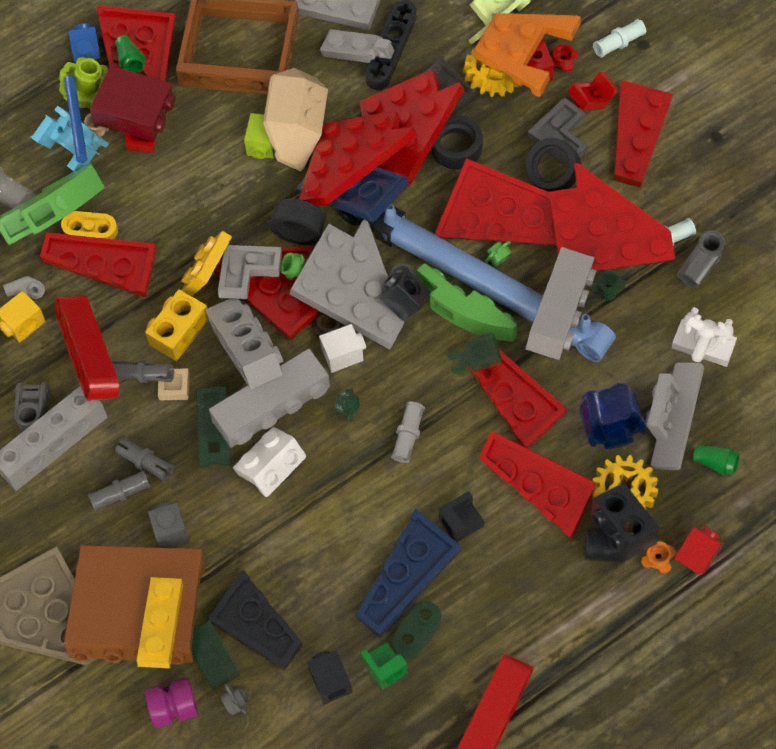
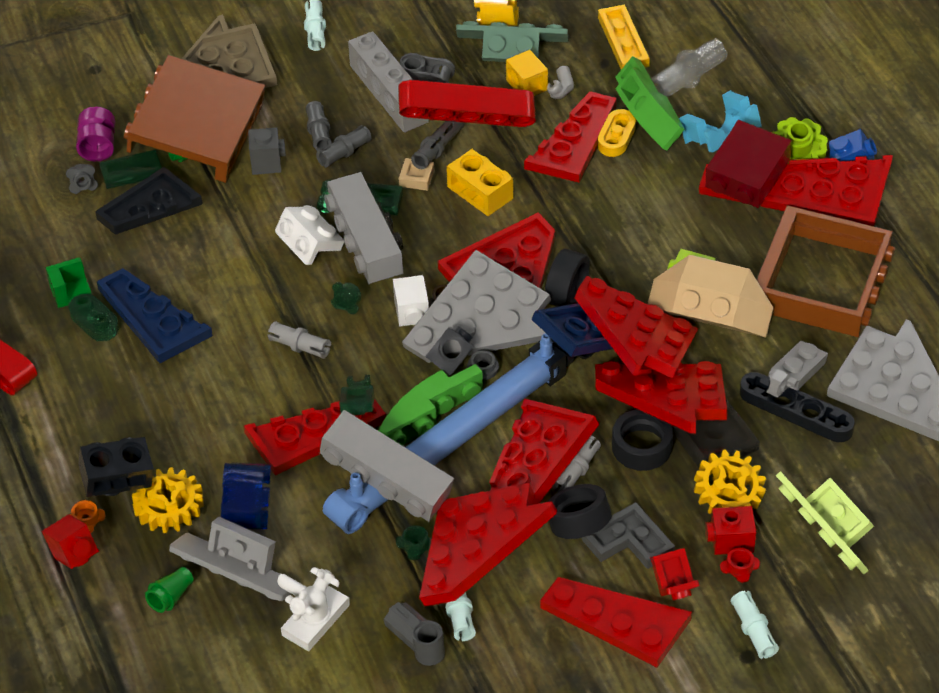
camera: 100 degrees right, 15 degrees down
blue bar [64,75,87,163] -> none
green cone [115,35,145,73] -> none
yellow plate [137,577,183,668] -> none
yellow plate [181,231,232,297] -> none
light grey brick [205,298,283,390] -> none
light grey plate [218,245,282,299] -> none
bright green plate [280,253,306,280] -> none
black brick [307,650,353,705] -> none
black panel [439,491,485,542] -> none
orange wing [474,13,581,97] -> none
red wing [479,431,599,538] -> none
bright green plate [485,241,513,267] -> none

